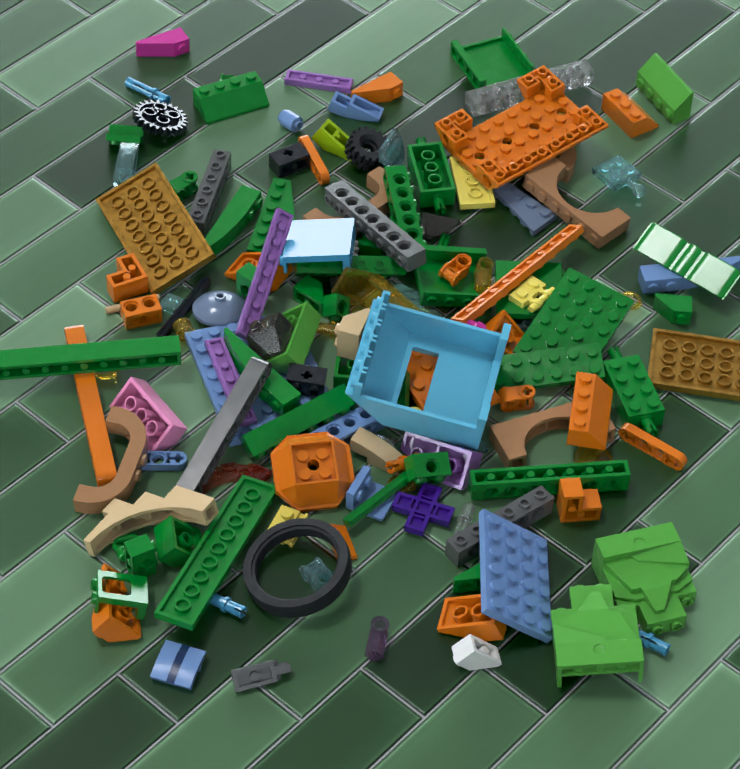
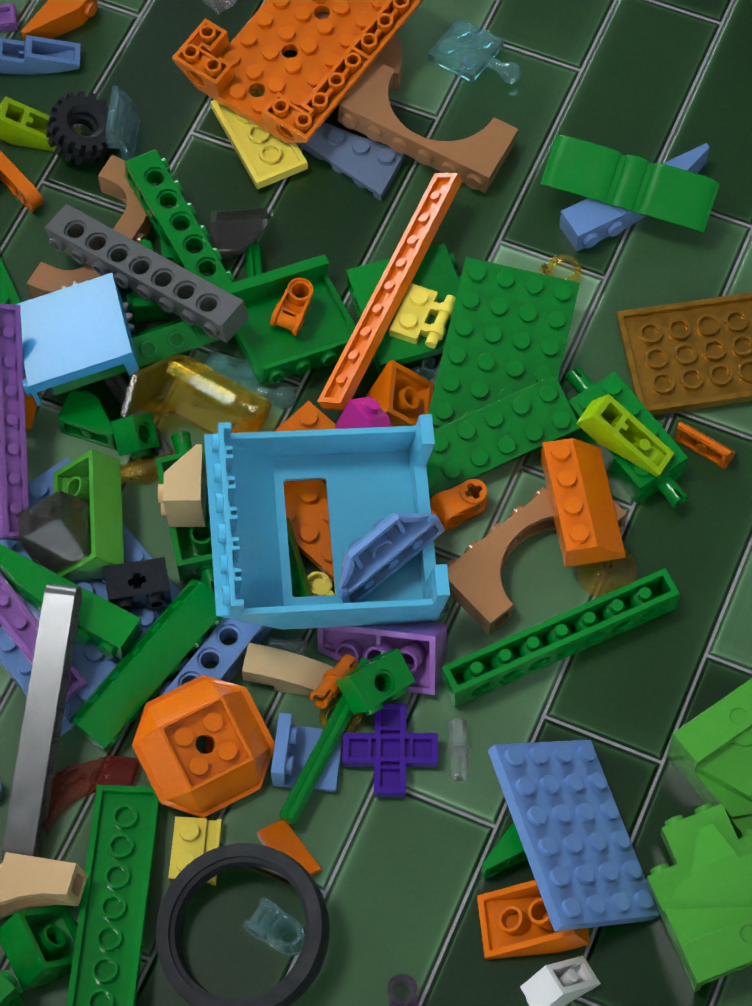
camera: 15 degrees left, 15 degrees up
green brick [407,136,456,216] -> none
dark grey brick [445,485,554,568] -> none
clear yellow piece [474,257,494,294] -> none
orange brick [556,477,602,523] -> none
orange beam [618,423,688,471] -> none
green slope [653,293,692,325] -> none
none -> medium blue wedge [338,513,445,603]
none -> lime slope [576,394,674,477]
none -> orange slope [674,422,736,469]

